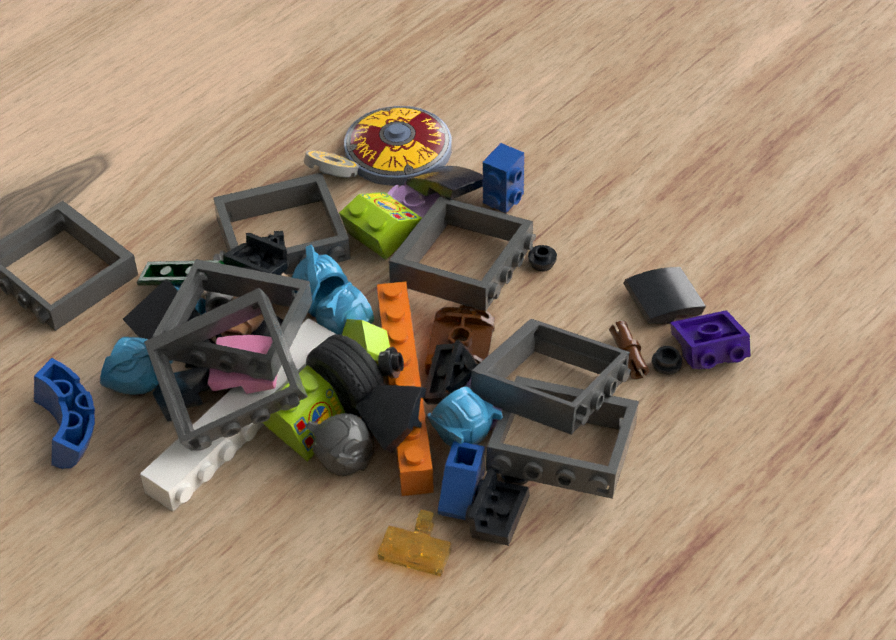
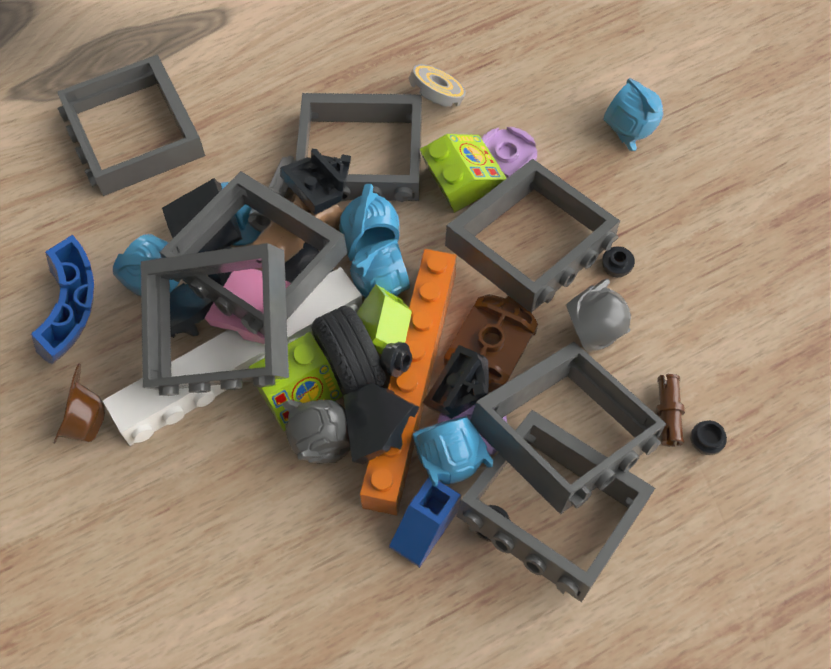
camera: 20 degrees right, 15 degrees up
dark green slope [136,260,224,286] -> none
dish [344,106,452,186] -> none
clear yellow plate [377,509,452,577] -> none
black slope [406,166,483,200] -> none
black bracket [465,468,530,546] -> none
blue brick [482,143,525,213] -> none
black slope [623,267,706,324] -> none
dark purple plate [670,310,751,369] -> none
none -> reddish brown piece [53,363,105,444]
none -> dark grey helmet [566,279,631,353]
none -> dark azure helmet [603,78,663,151]

